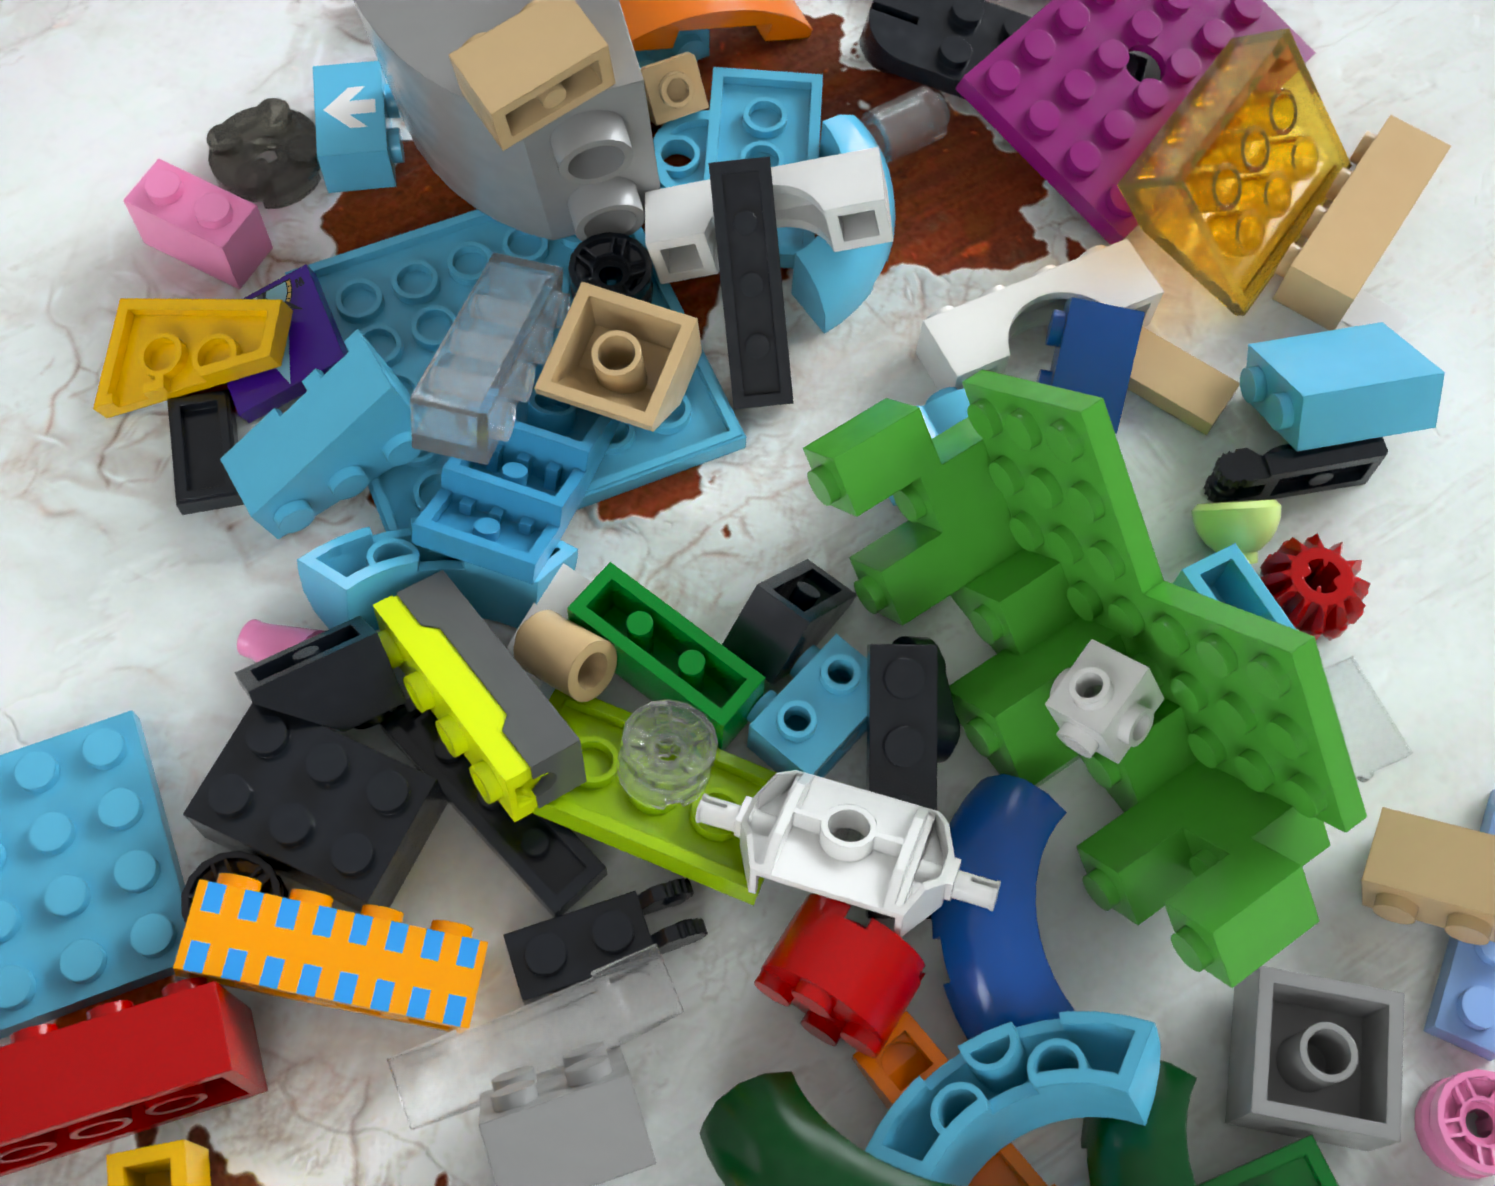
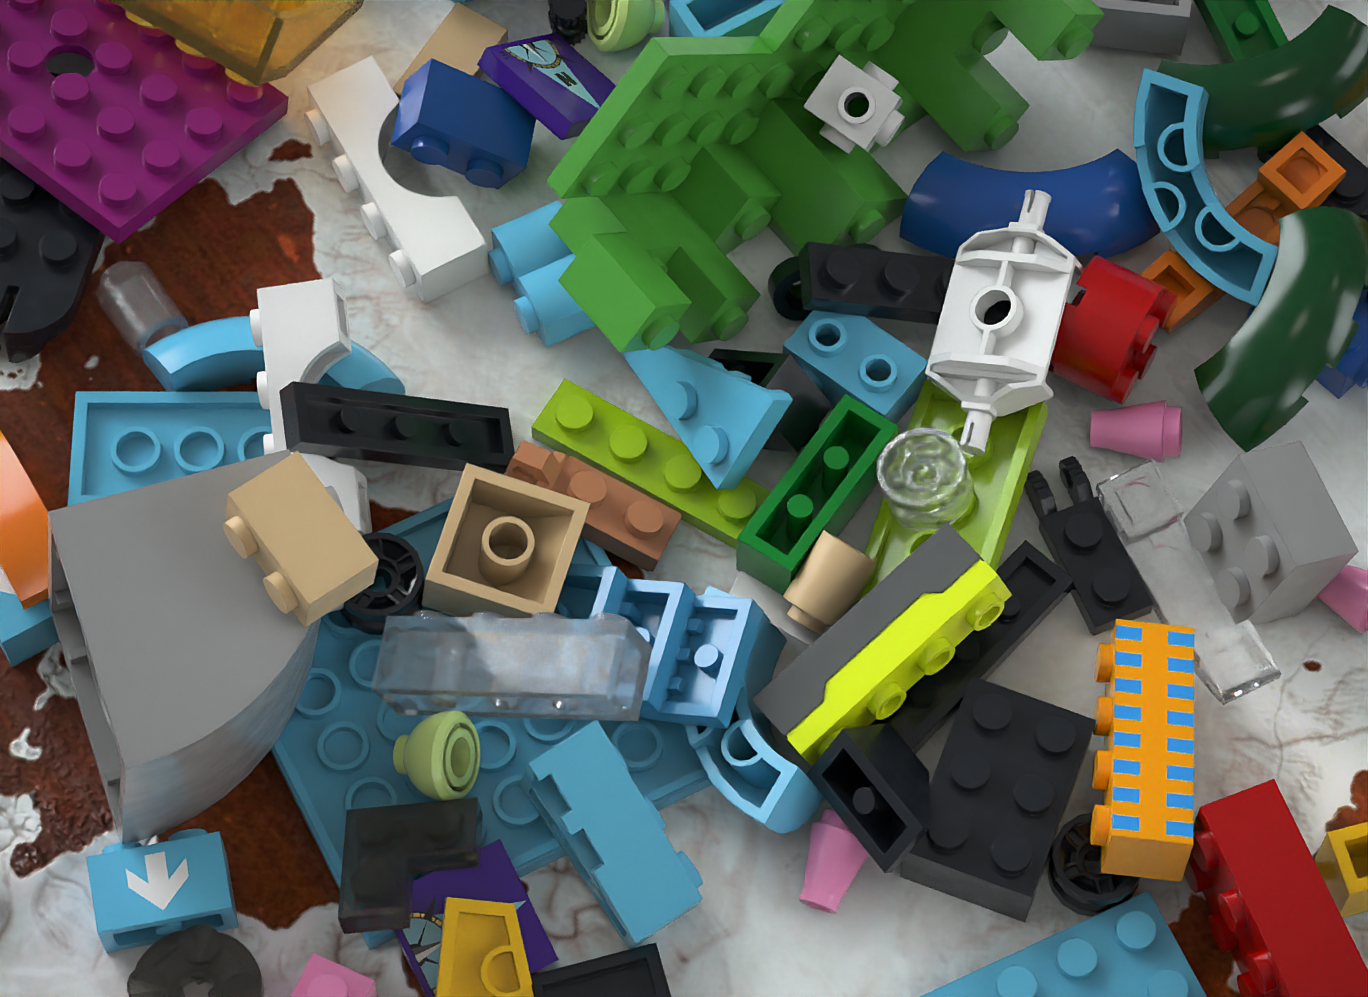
camera: 90 degrees left, 0 degrees up
none -> clear smoke plate [338,797,483,934]
none -> yellowish green brick [393,711,480,804]
none -> dark purple tile [477,32,616,140]
none -> nougat hinge [505,440,683,572]
none -> lime plate [531,378,772,550]
none -> medium azure wing [622,344,793,490]
none -> bright pink cone [1090,400,1183,463]

